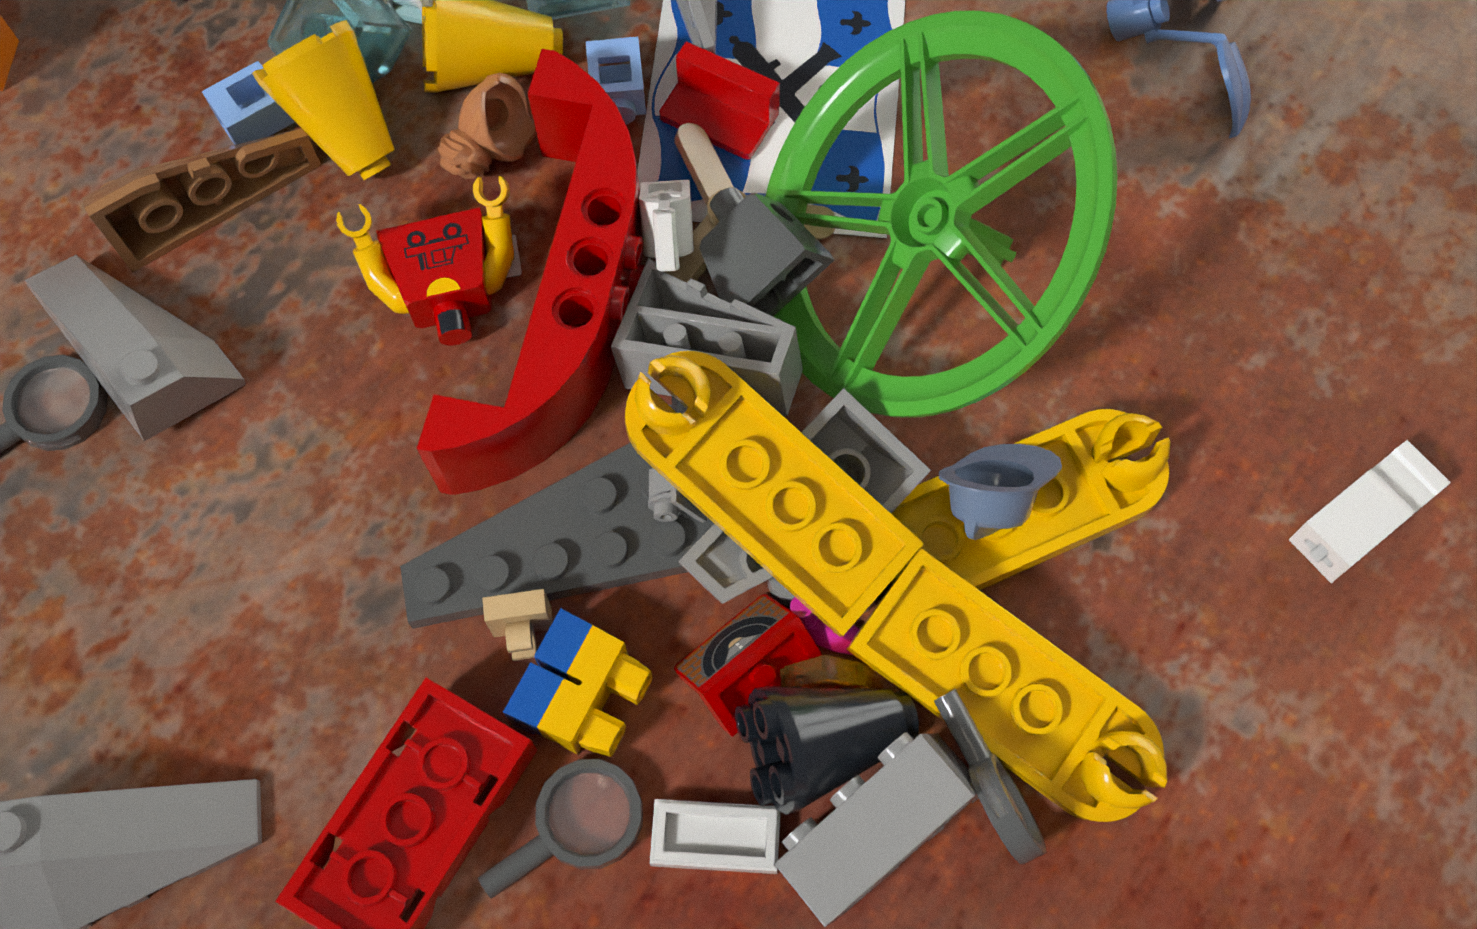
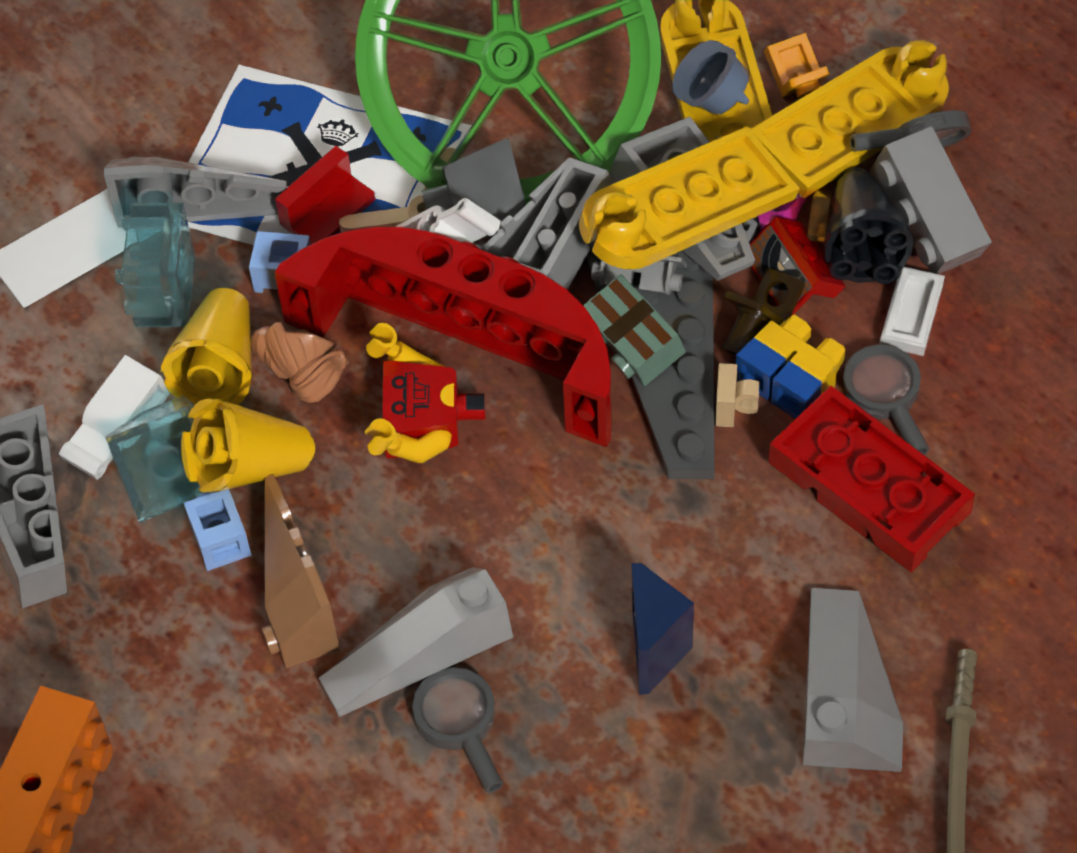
camera: 75 degrees left, 10 degrees down
none -> sand green brick [584,274,686,387]
none -> dark blue slope [631,563,694,695]
none -> dark brown bracket [722,269,805,356]
none -> light orange bracket [764,33,830,99]

